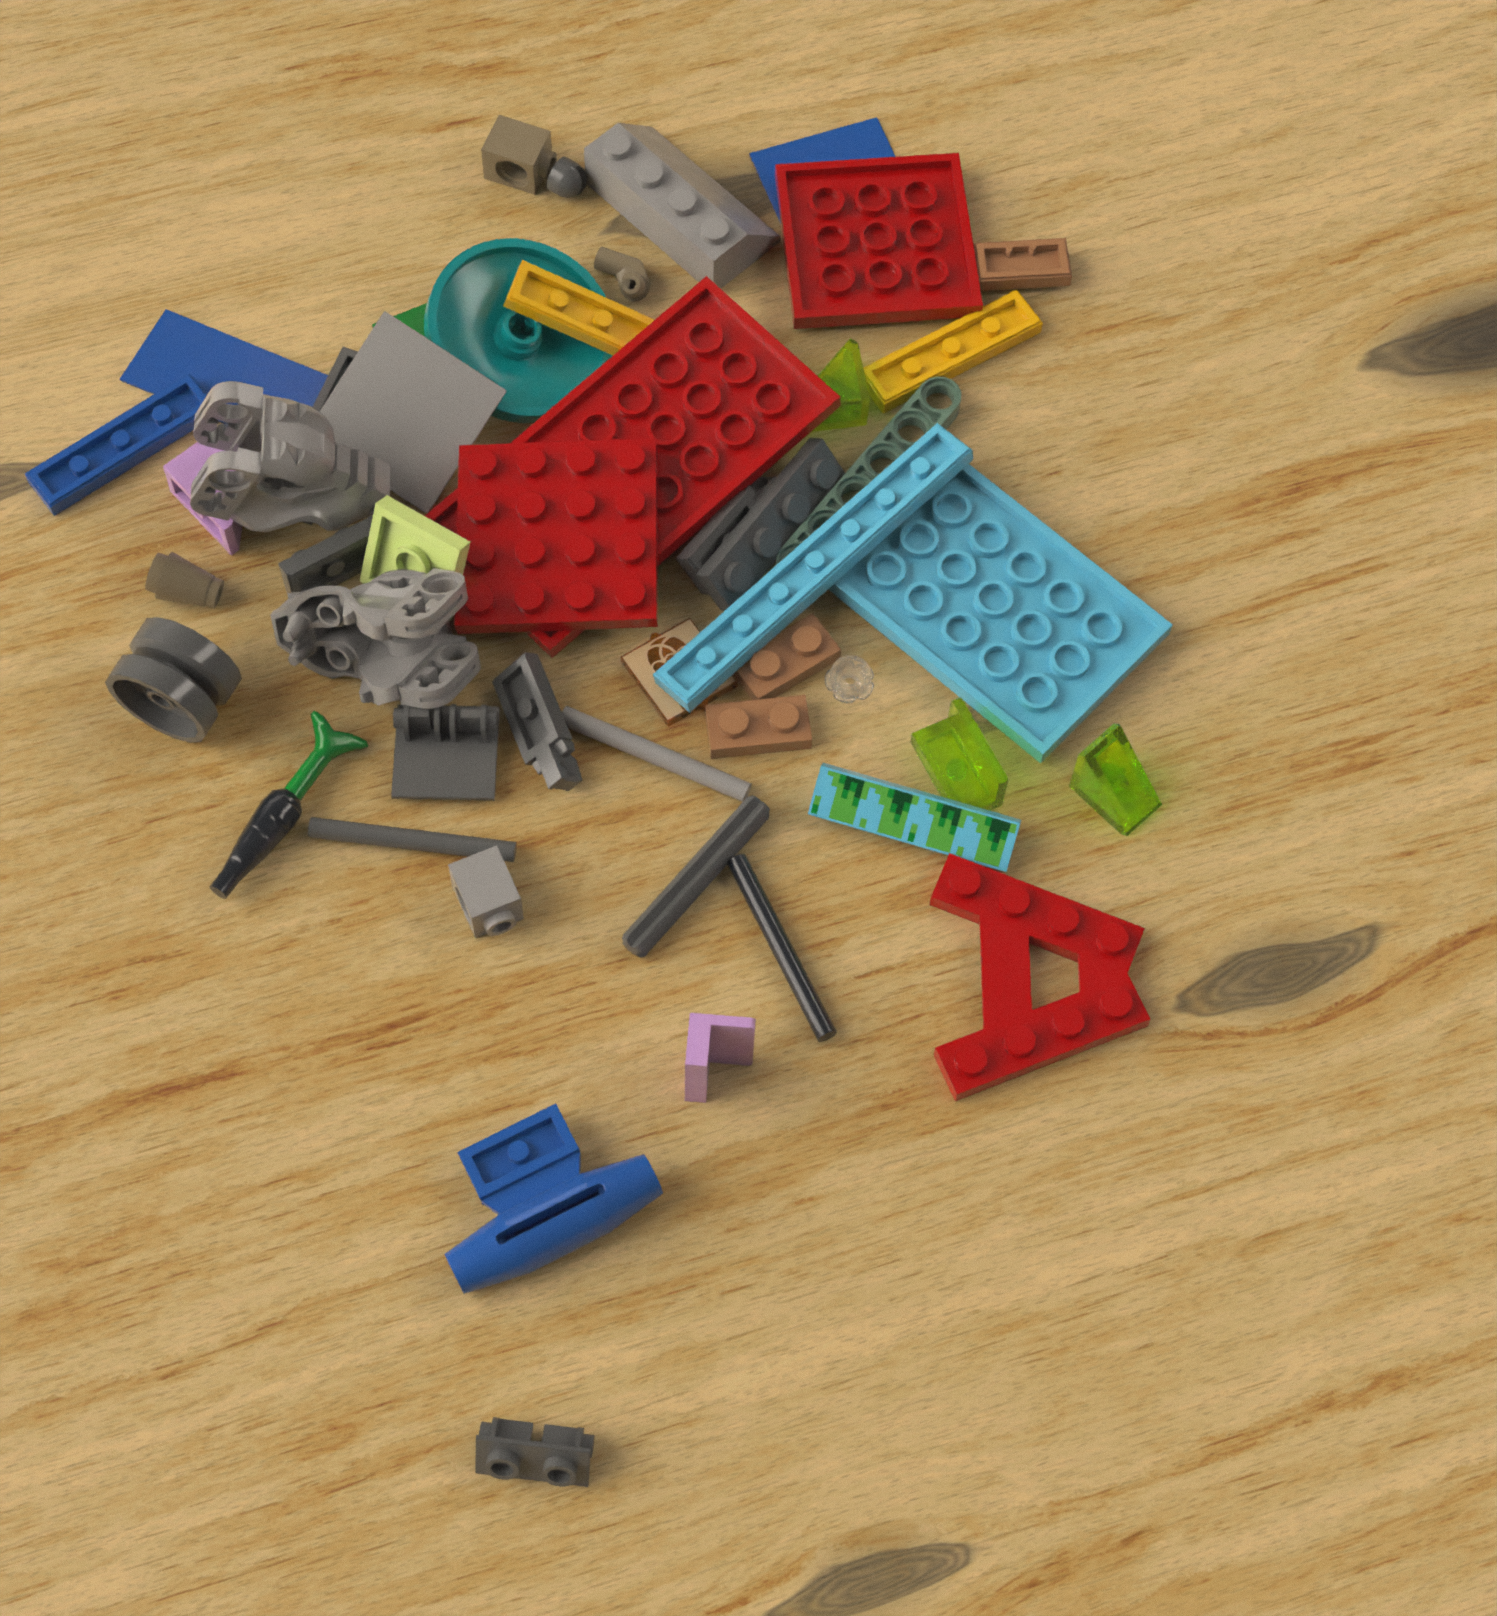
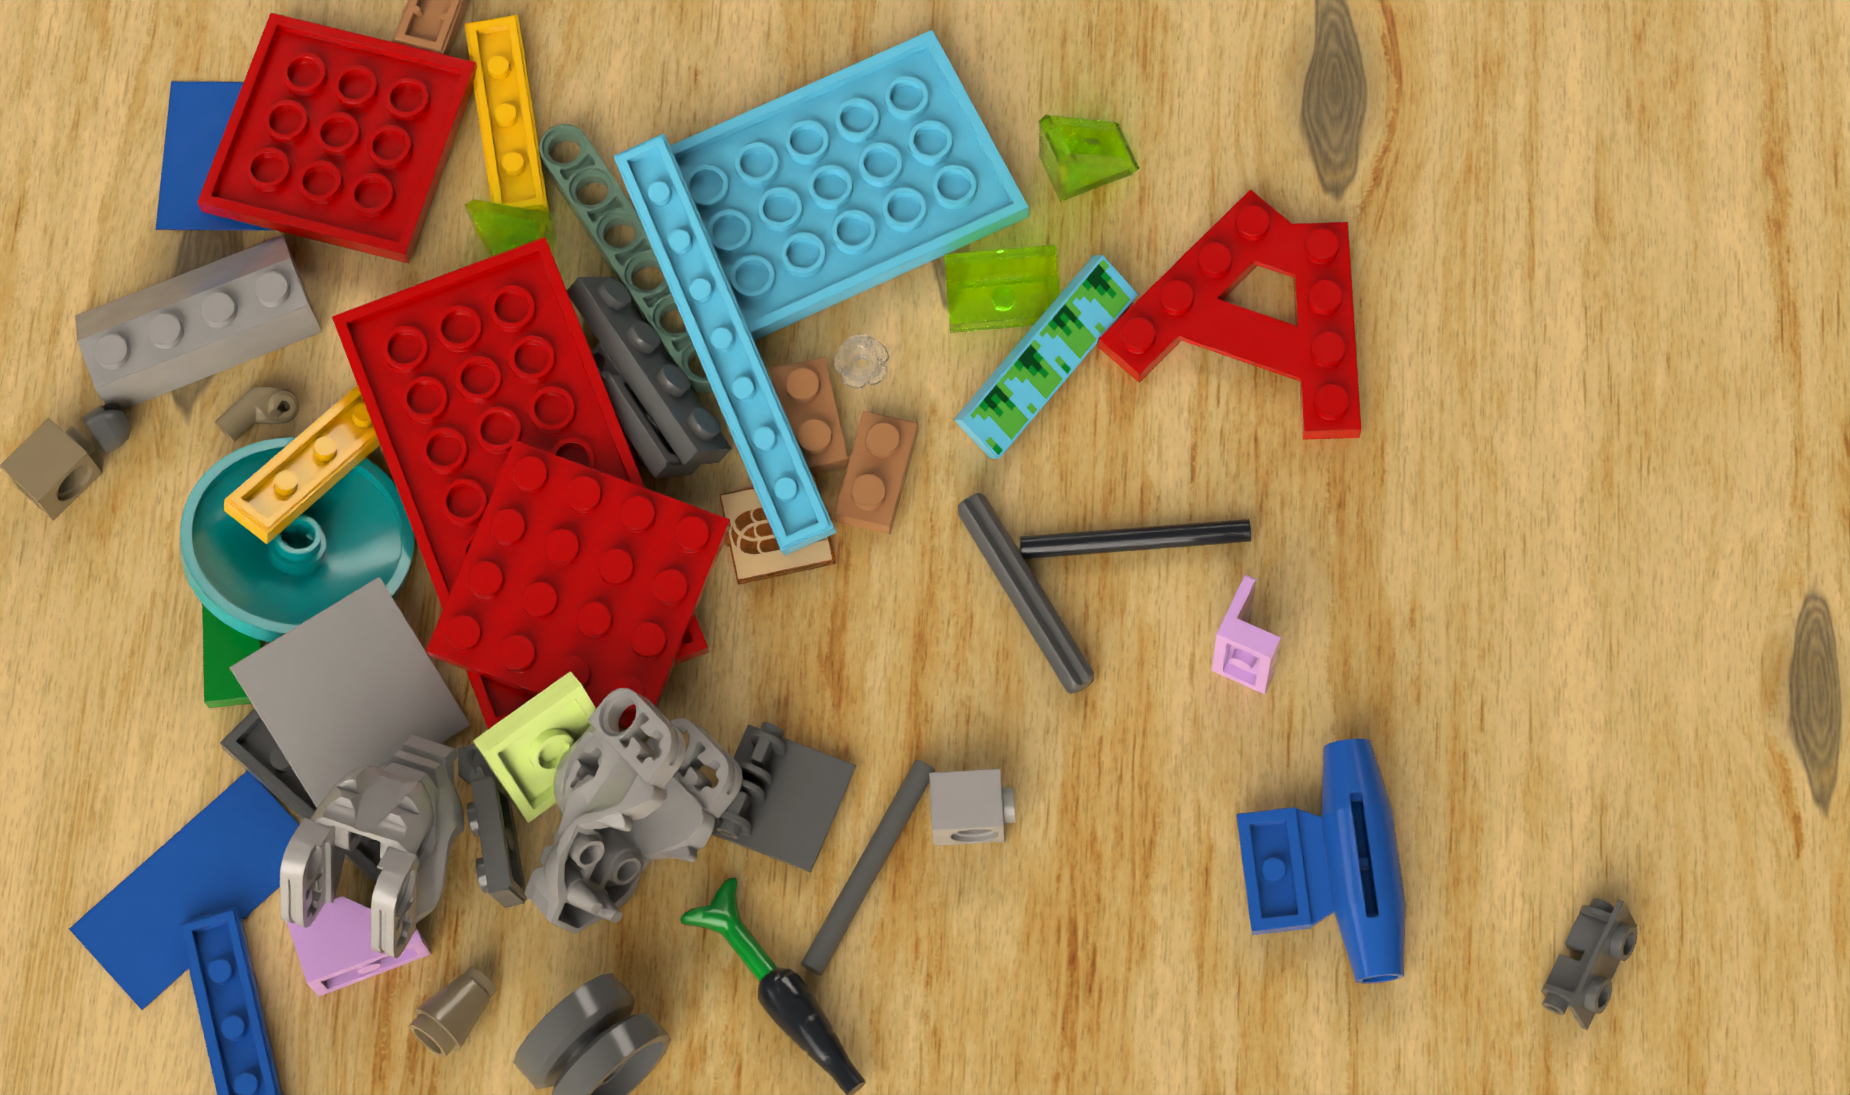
camera: 60 degrees left, 5 degrees up
dark grey hinge [492,652,582,791] -> none
light grey bar [562,706,752,802] -> none

